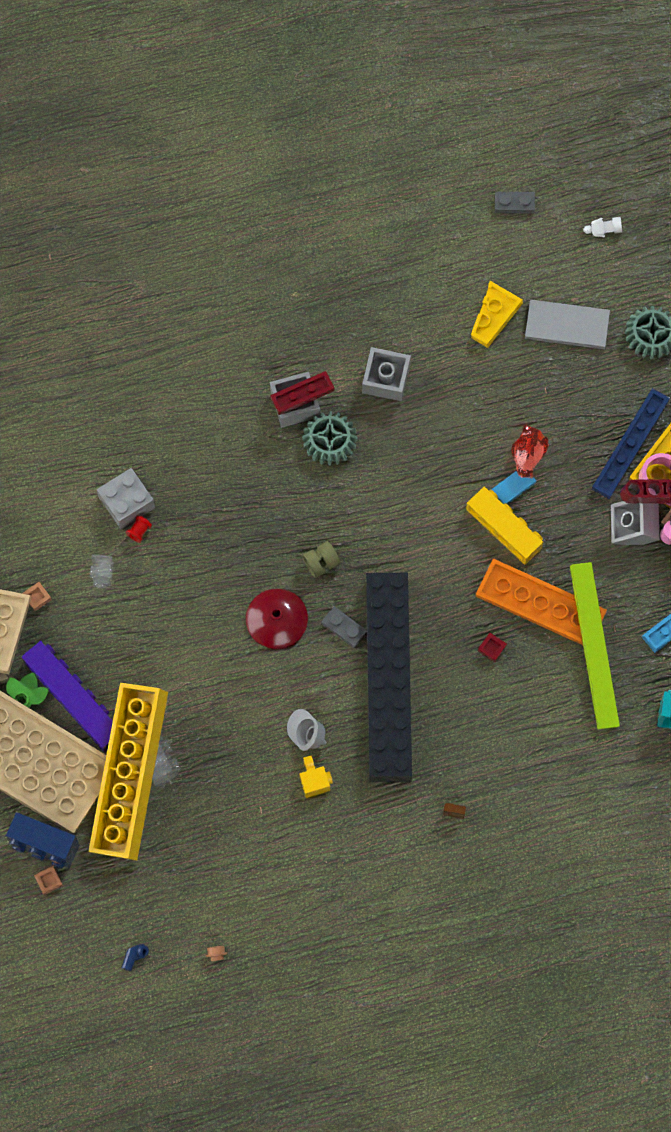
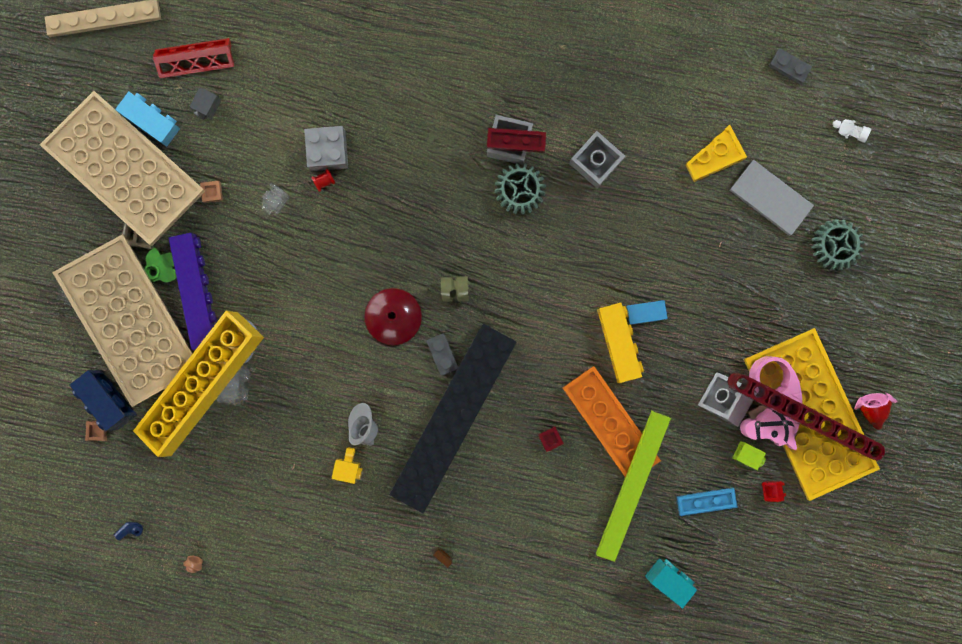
camera: 25 degrees right, 15 degrees up
clear red animal [511,425,548,479] -> none
dark blue plate [592,388,670,499] -> none

